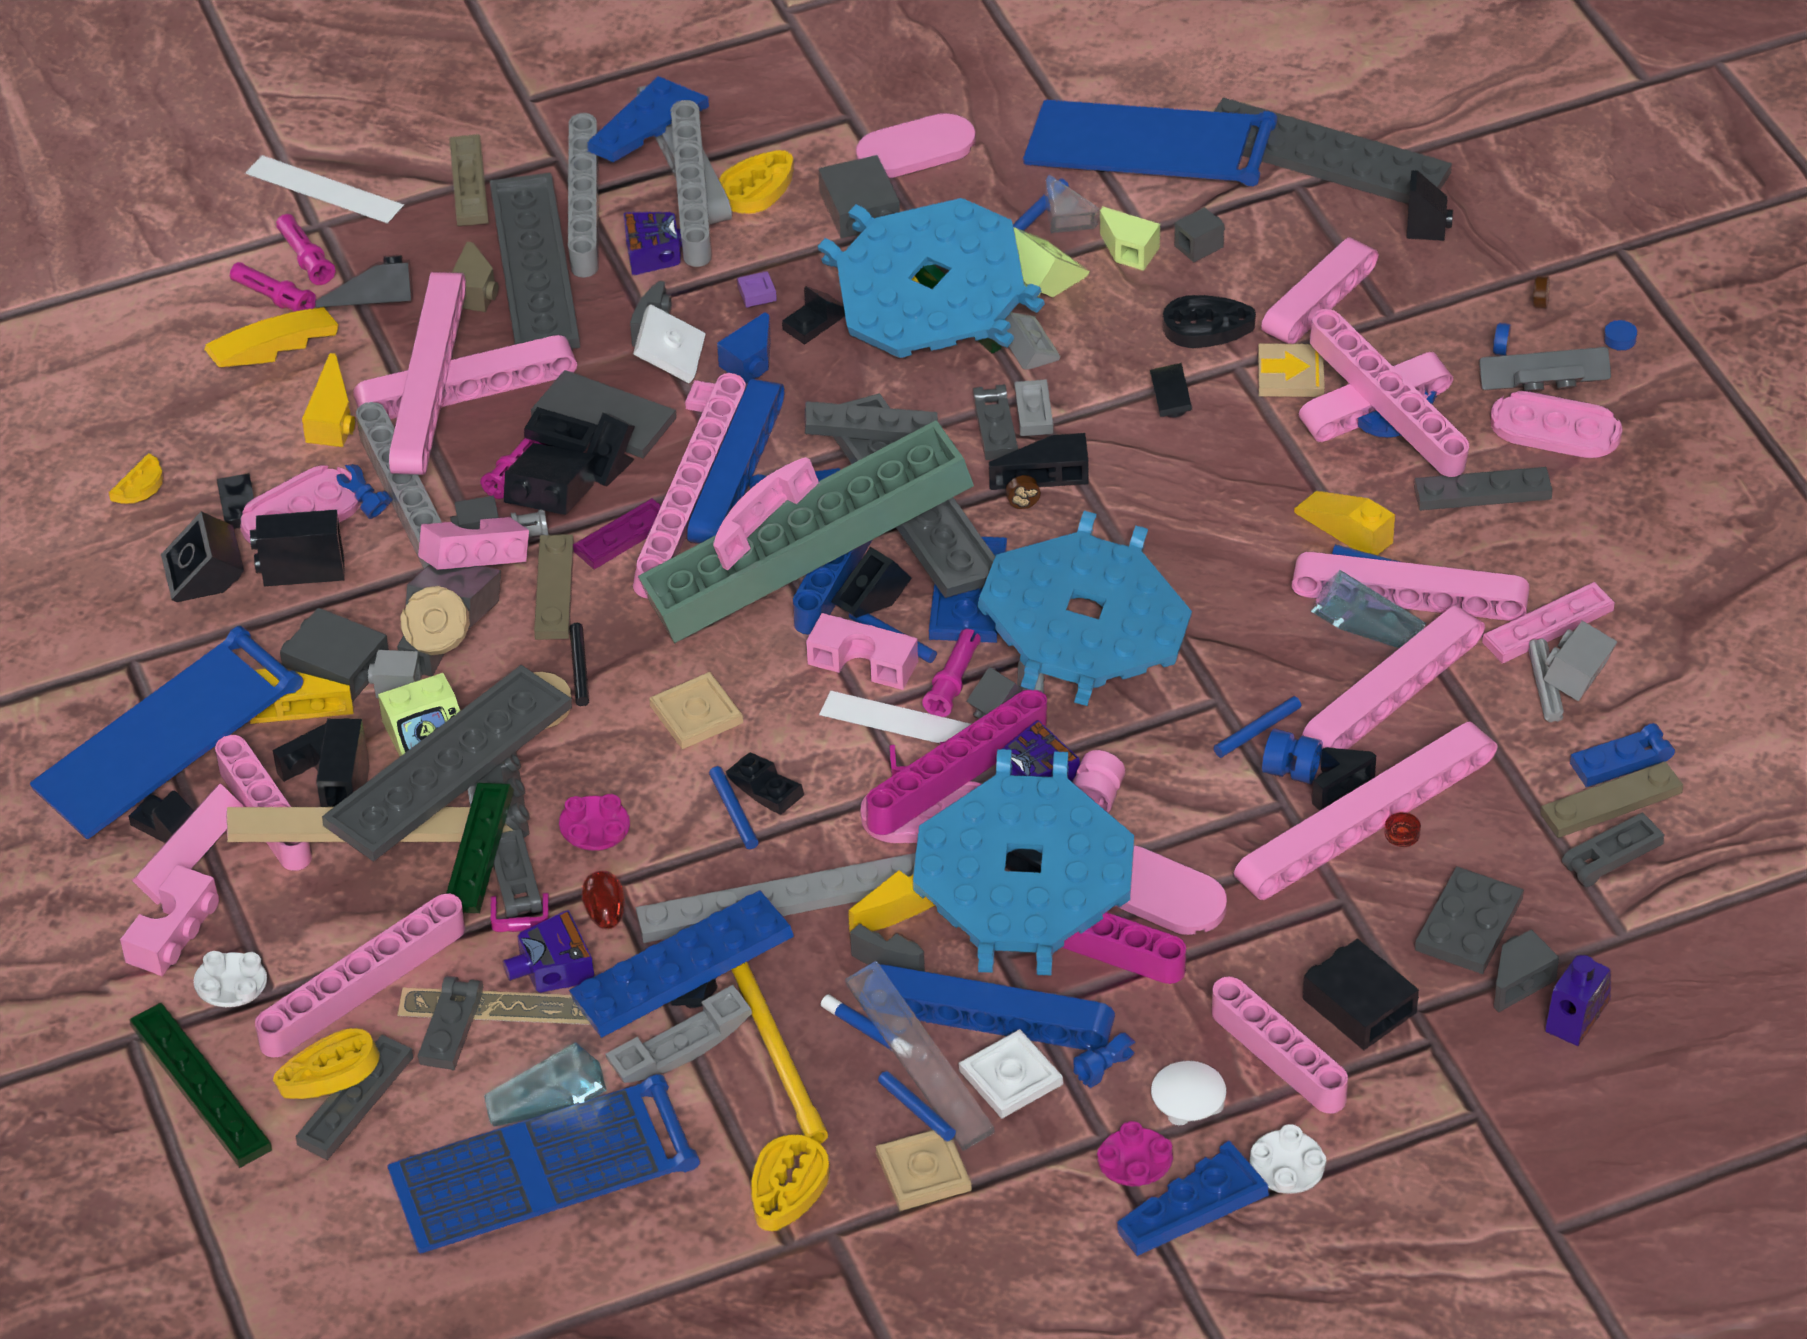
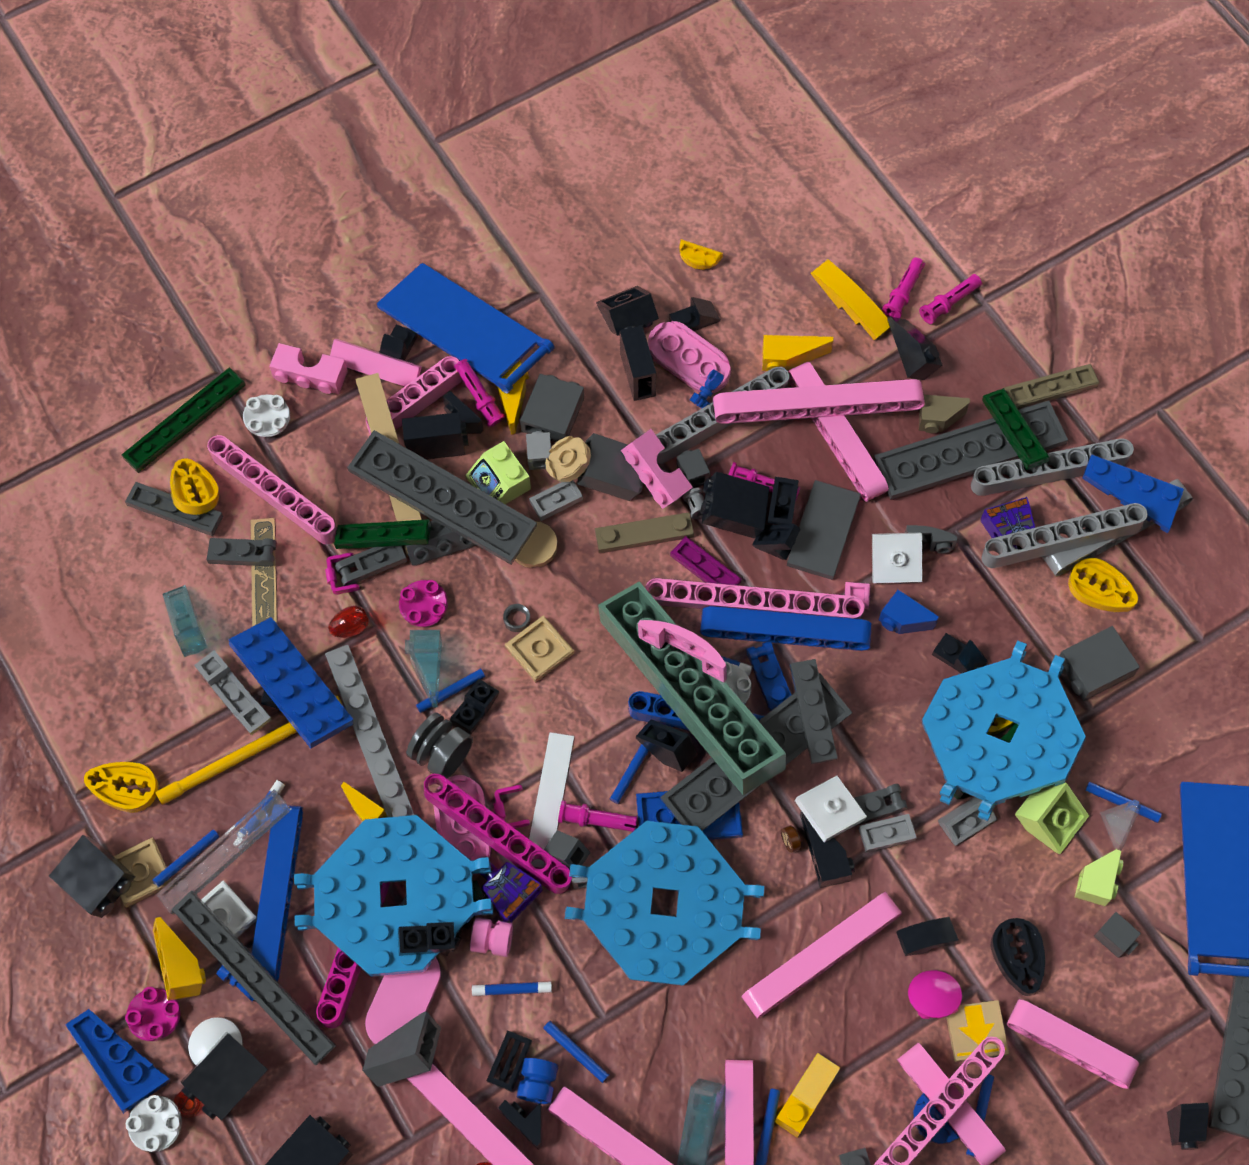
camera: 80 degrees right, 20 degrees up
white sticker [245,155,404,223] -> none
blue flag [388,1074,700,1254] -> none
dark purple torso [503,910,594,993] -> none
black bar [569,623,589,706] -> none
medium lavender plate [737,271,777,307] -> none
bright pink arch [806,613,918,690] -> none
dark grey slope [850,924,925,972] -> none
bright pink tile [856,114,975,178] -> none
bright pink beam [1212,977,1348,1114] -> none
none -> black brick [49,835,136,918]
none -> yellow slope [153,917,206,1001]
none -> dark grey tile [171,891,337,1066]
none -> clear red tile [174,1091,203,1118]
none -> black brick [181,1032,268,1121]
none -> dark grey slope [362,1011,441,1087]
none -> black slope [398,922,455,956]
none -> clear light blue slope [405,630,442,707]
none -> dark grey wheel [406,712,473,778]
none -> dark pink pin [454,359,506,428]
none -> blue bar [472,982,552,996]
none -> black tile [486,1030,533,1093]
none -> dark grey piece [503,604,530,632]
none -> light grey plate [529,480,583,521]
none -> bright pink beam [741,892,902,1019]
none -> white plate [795,776,867,843]
none -> dark pink dish [908,970,962,1019]
none -> dark green tile [982,388,1049,470]

